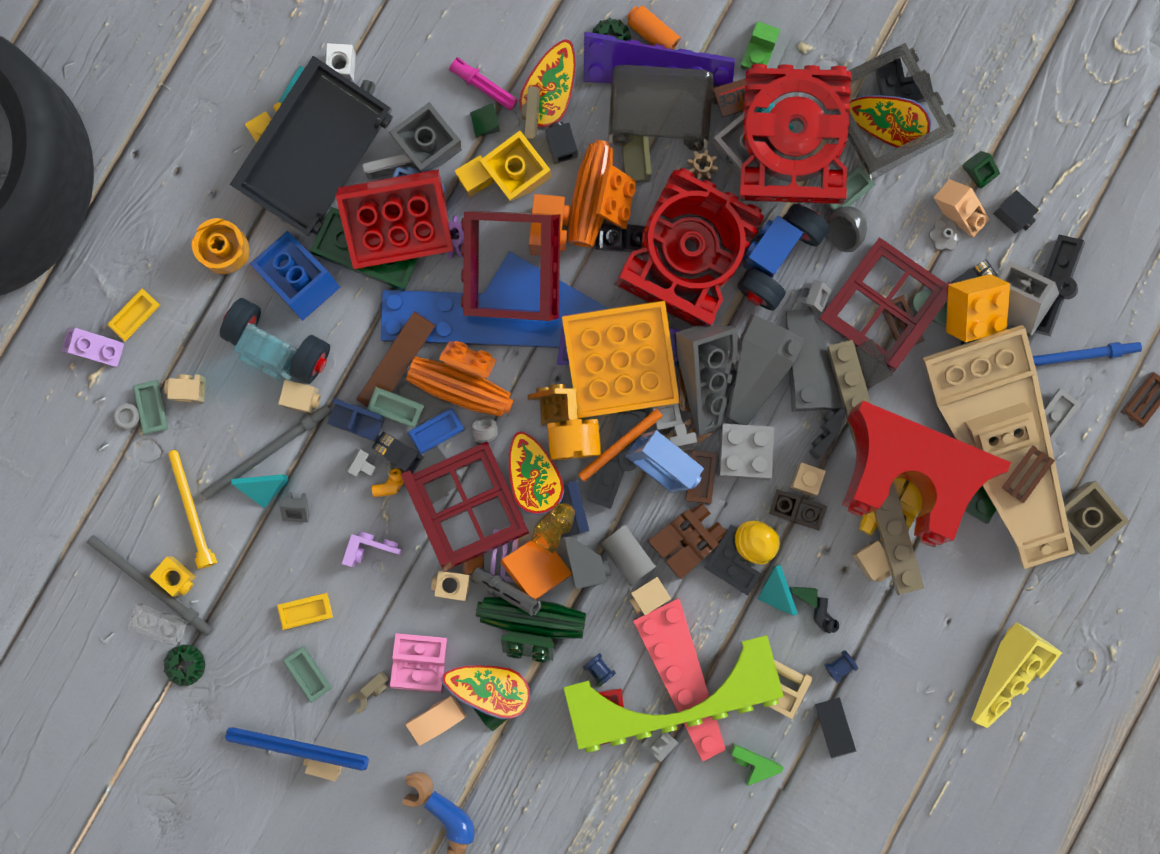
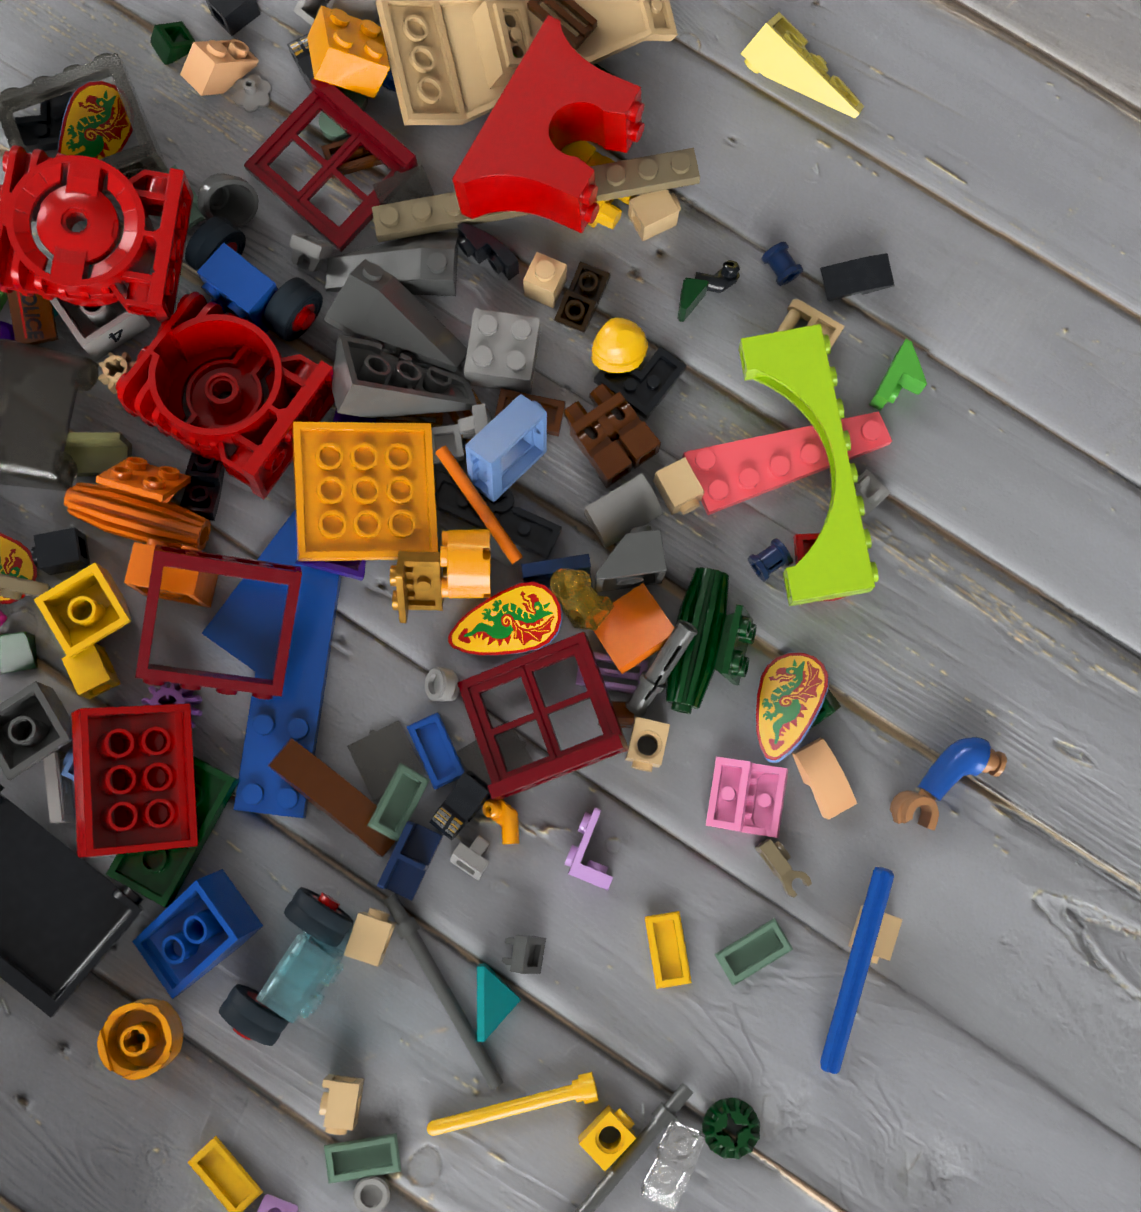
camera: 90 degrees left, 5 degrees down
orange plate [406,341,514,417] -> none
teal slope [757,565,798,616] -> none

